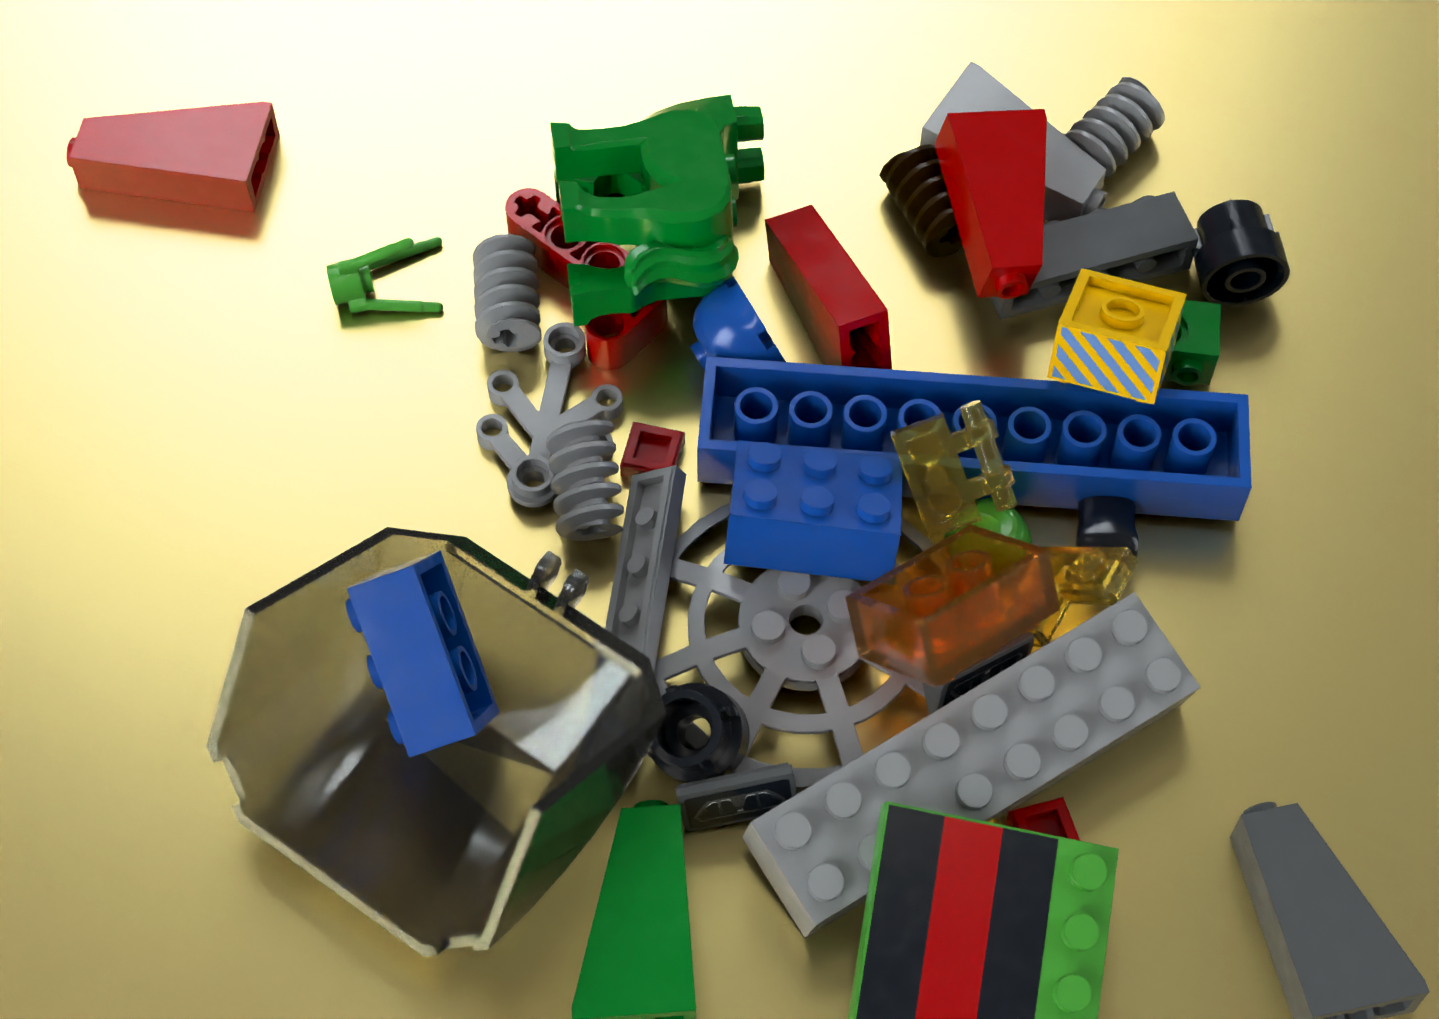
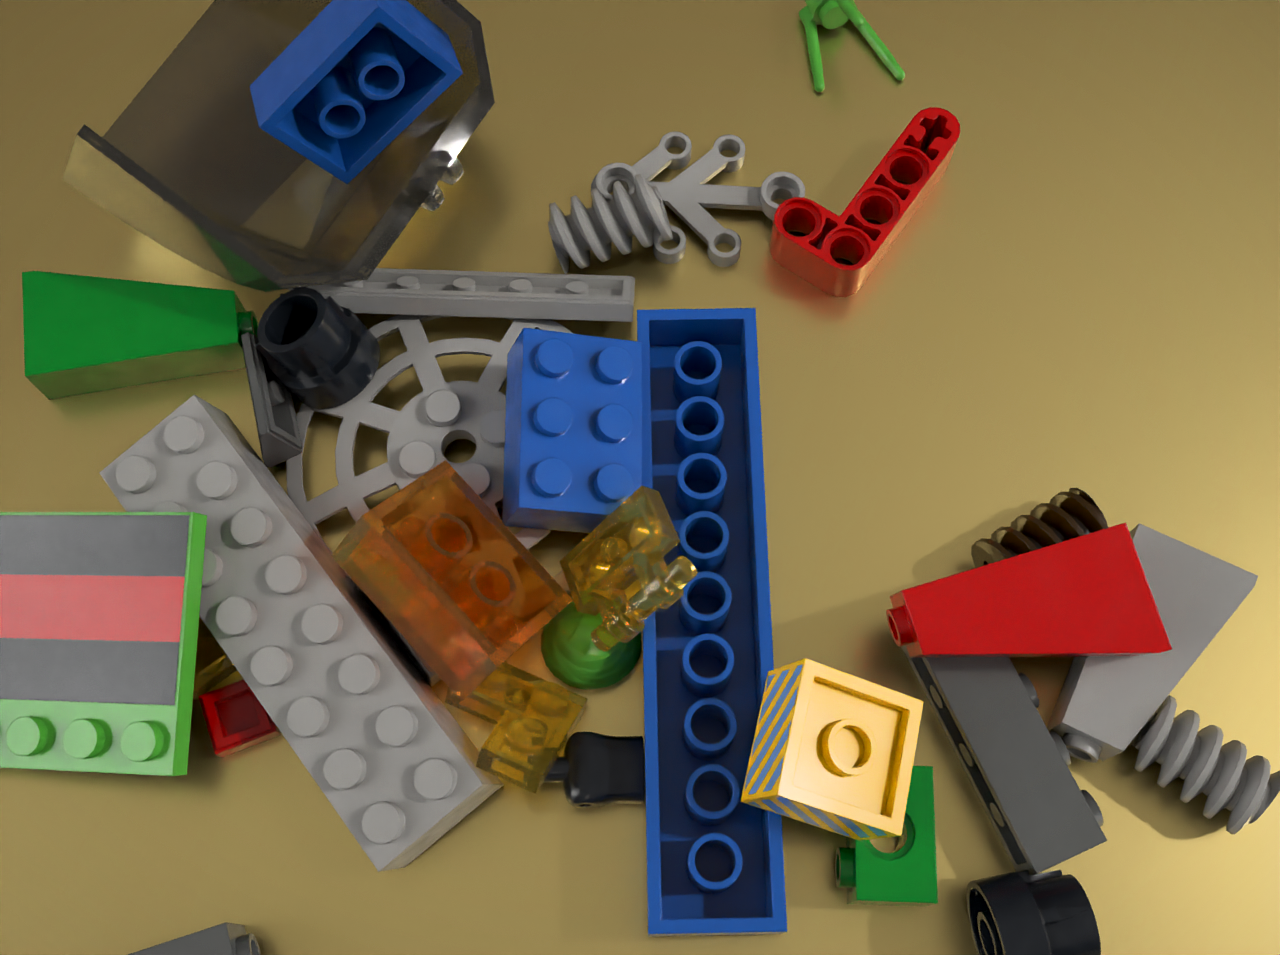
camera: 85 degrees right, 10 degrees up
light grey piece [472,234,542,352] -> none
green piece [550,94,765,326] -> none
red tile [620,421,685,478] -> none
blue cylinder [690,276,786,371] -> none
red slope [765,204,892,369] -> none

